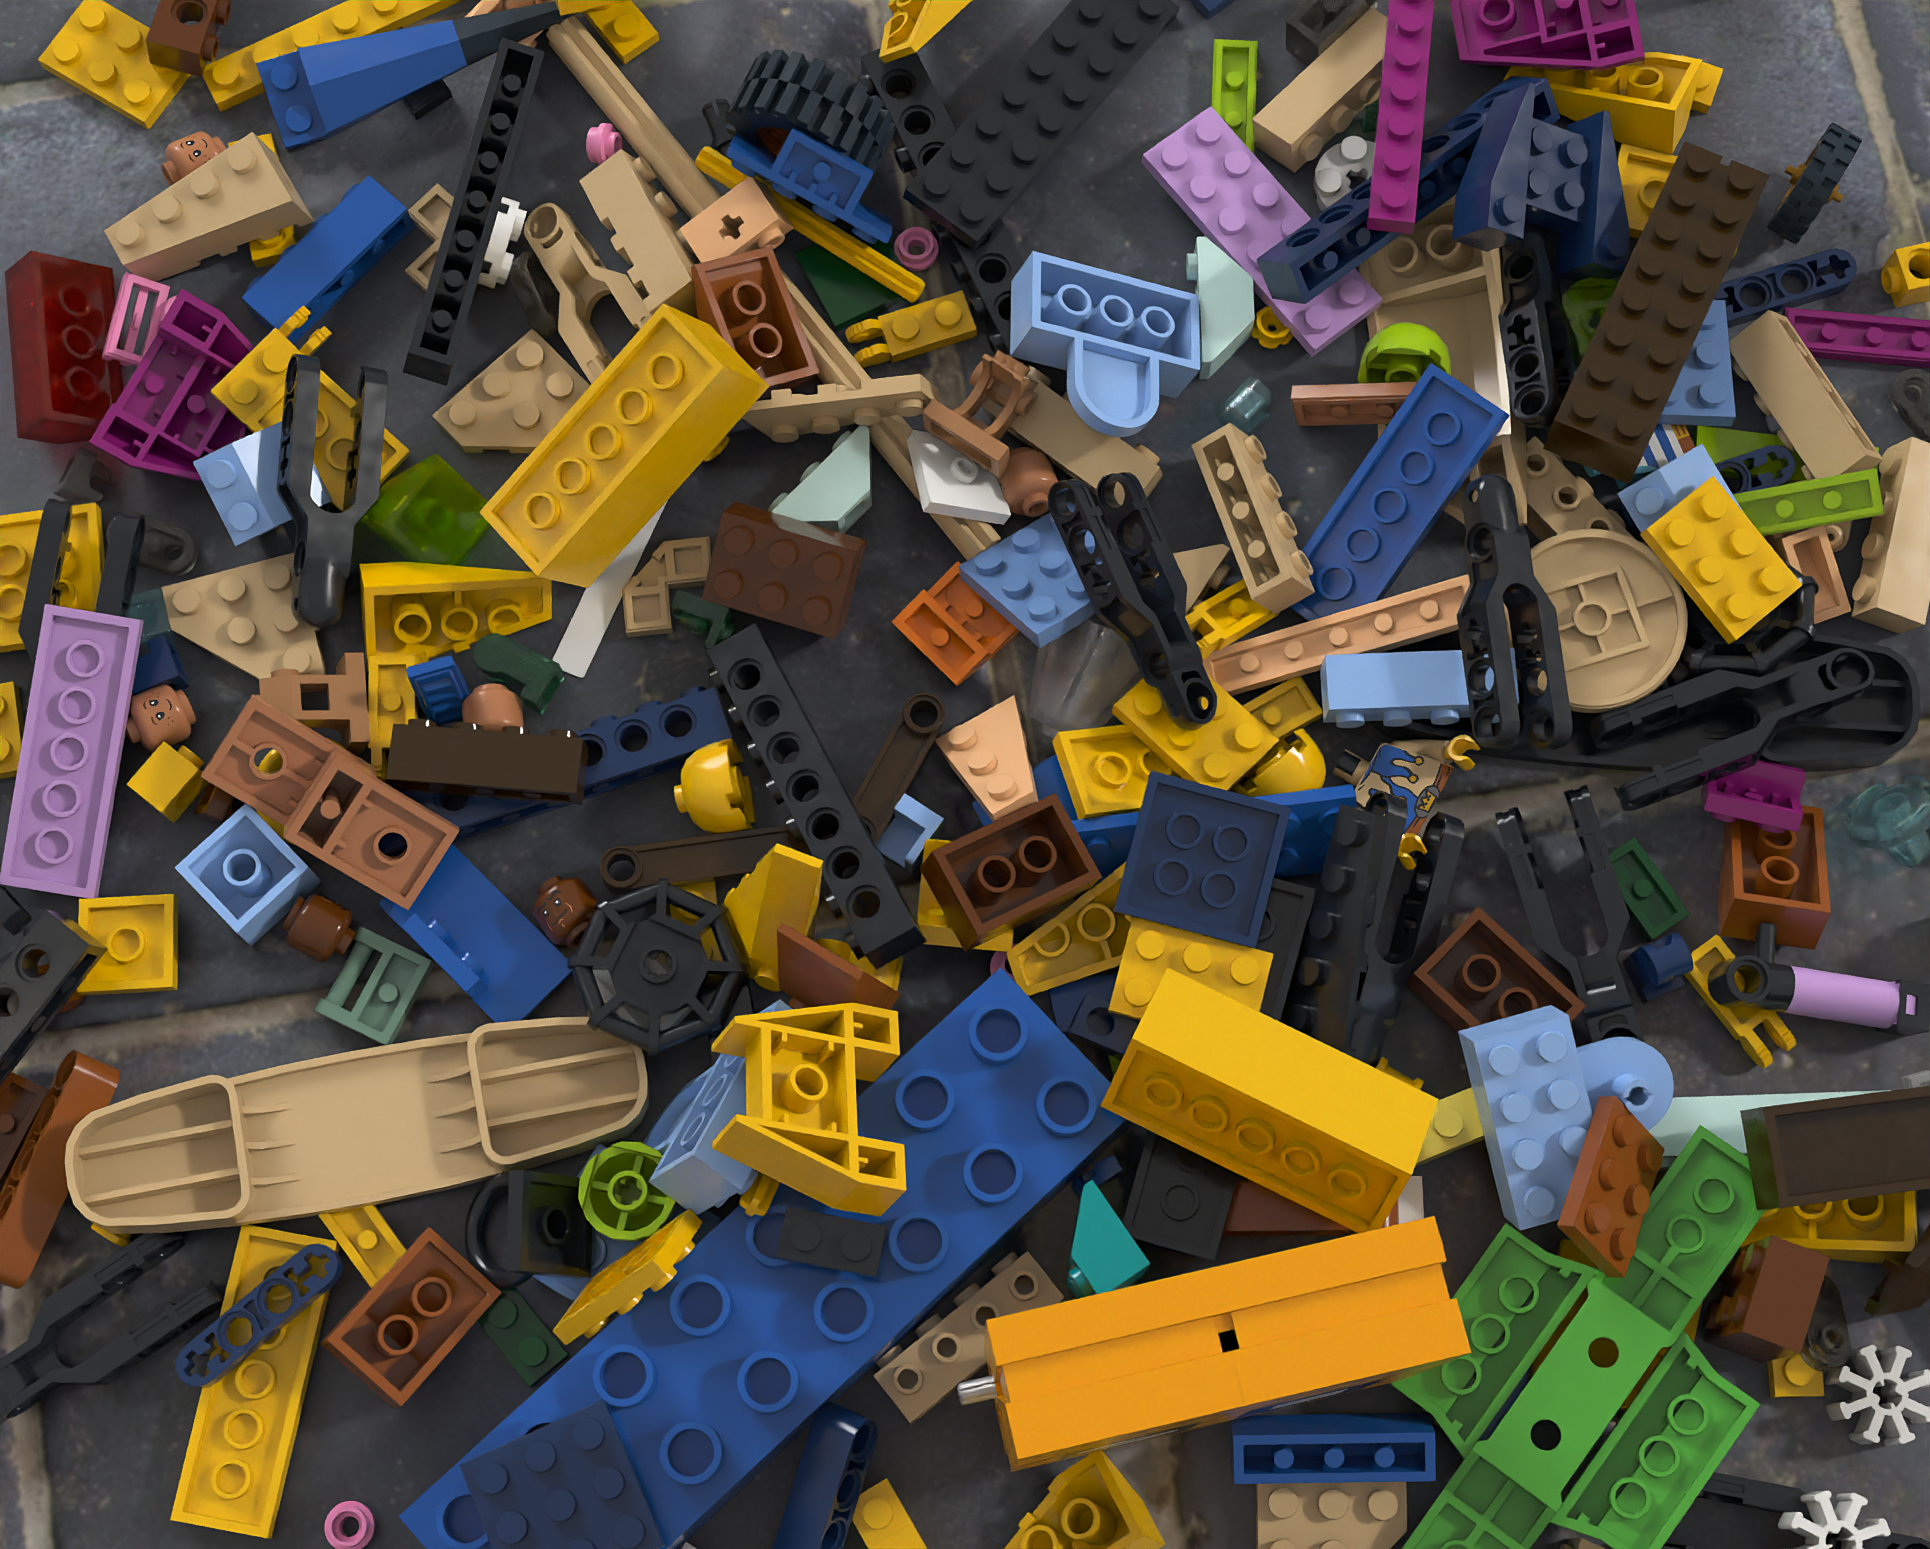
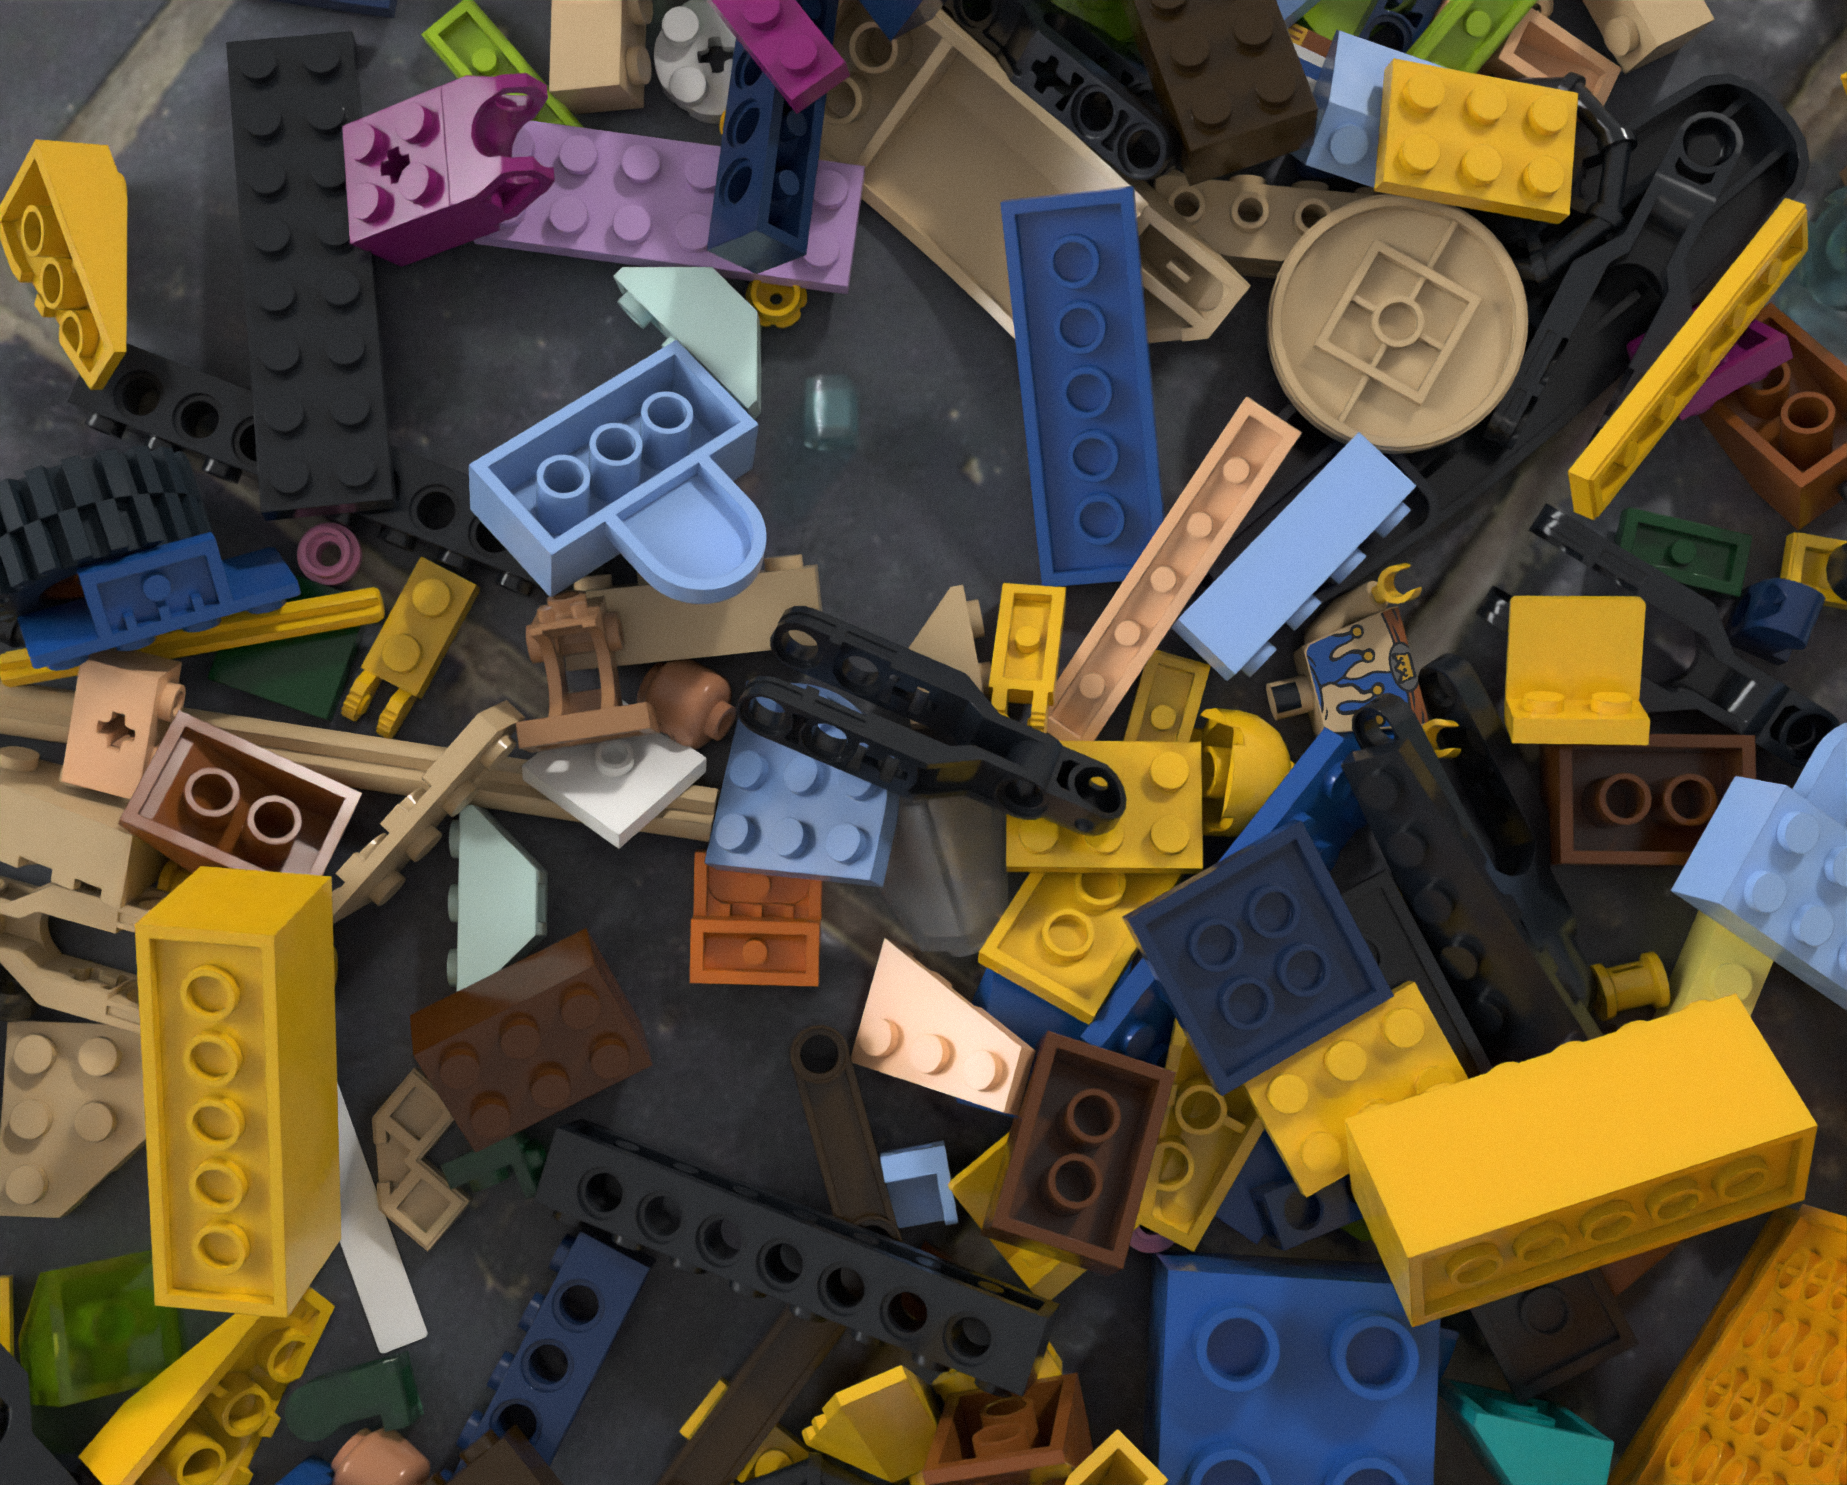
camera: 45 degrees left, 10 degrees up
yellow cylinder [674,738,755,834] -> none
tan brick [1191,423,1315,614] -> none
nougat tile [1291,382,1417,426] -> none
lime cylinder [1357,322,1451,384] -> none
black piece [1457,473,1572,750] -> none
none -> magenta brick [342,73,555,267]
none -> yellow bracket [1504,596,1650,745]
none -> yellow tile [1568,198,1808,520]

